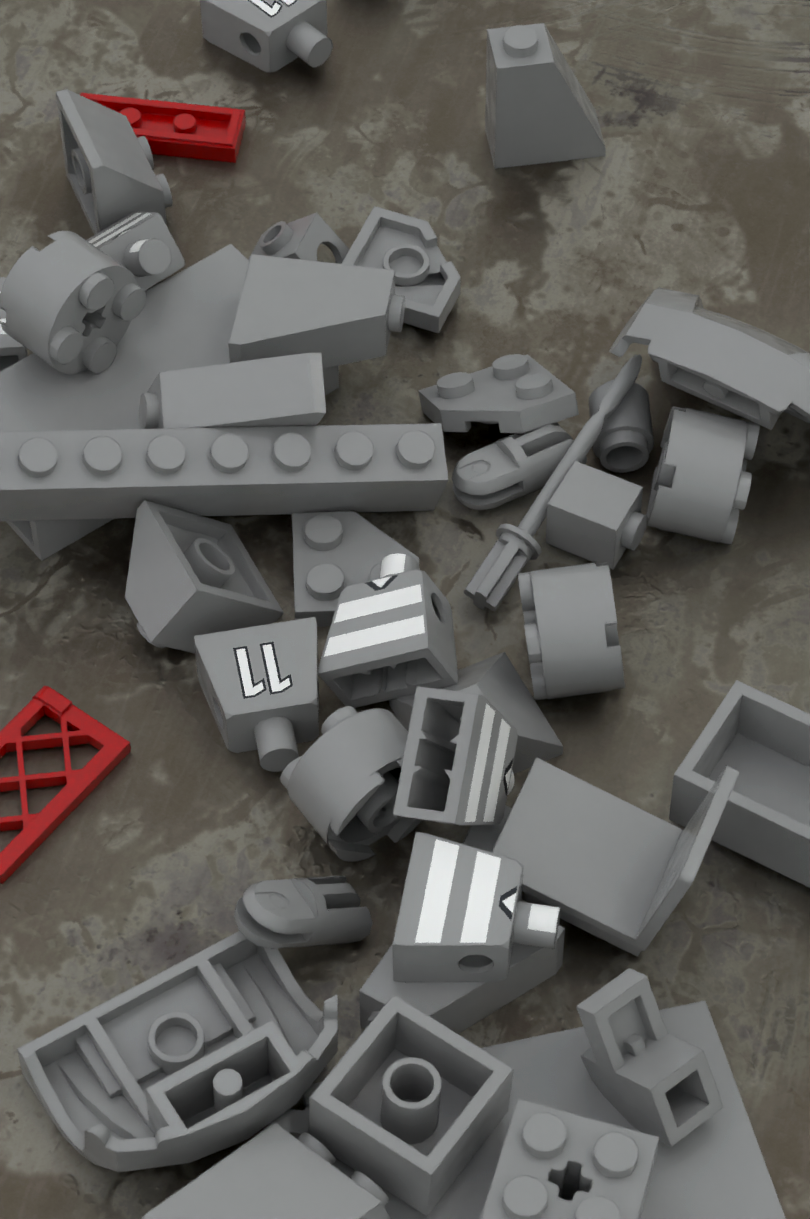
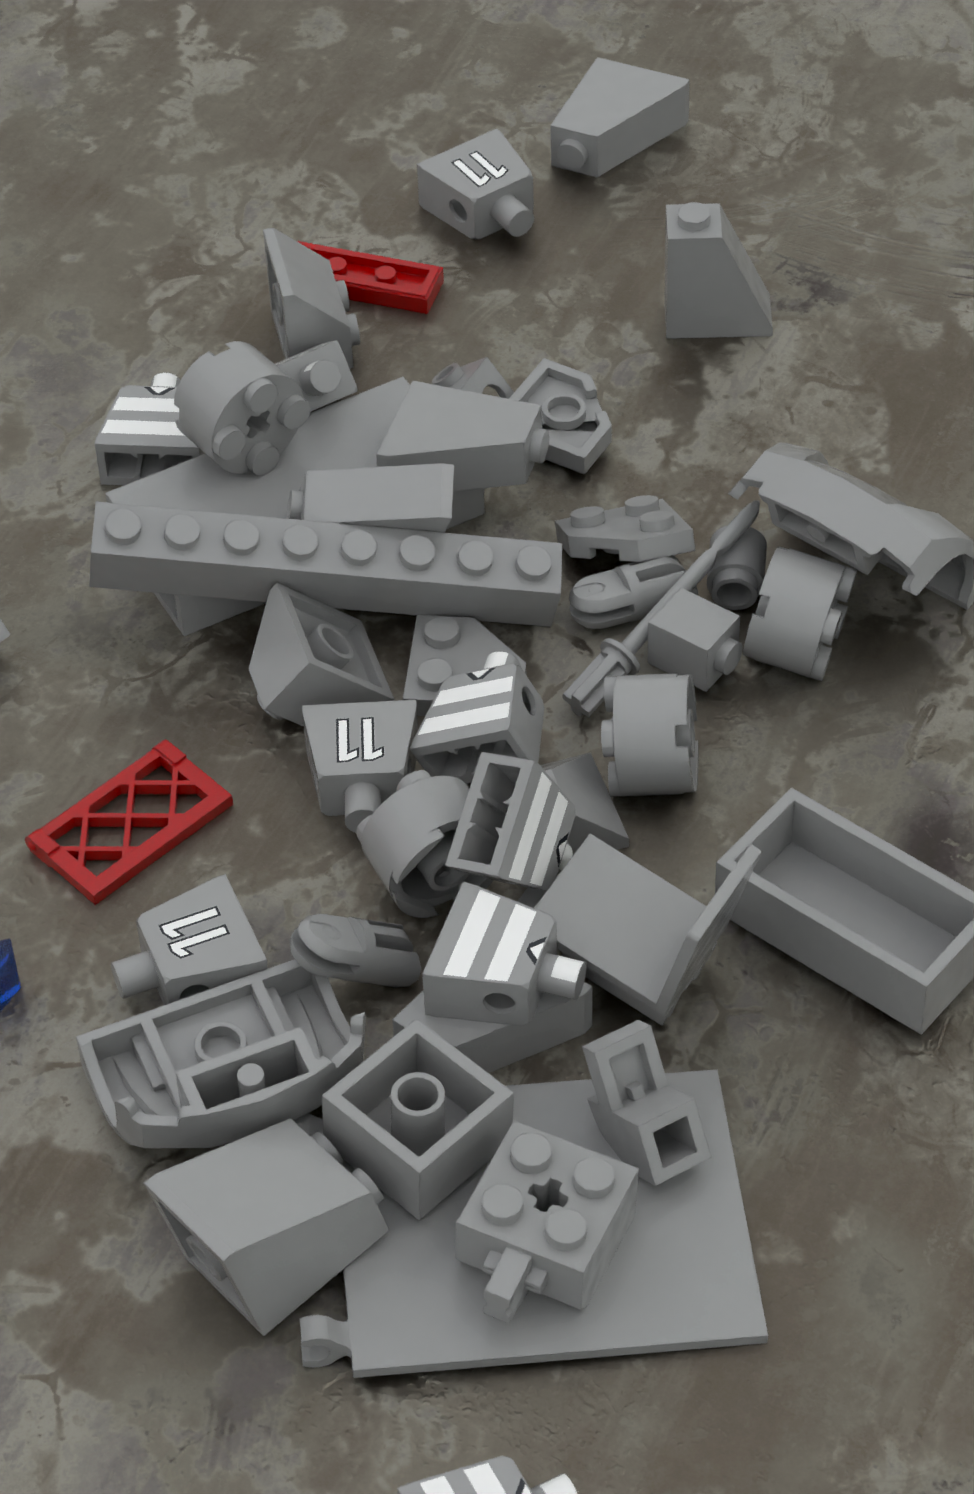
camera: 10 degrees right, 5 degrees down
none -> light grey torso [111,874,268,1005]

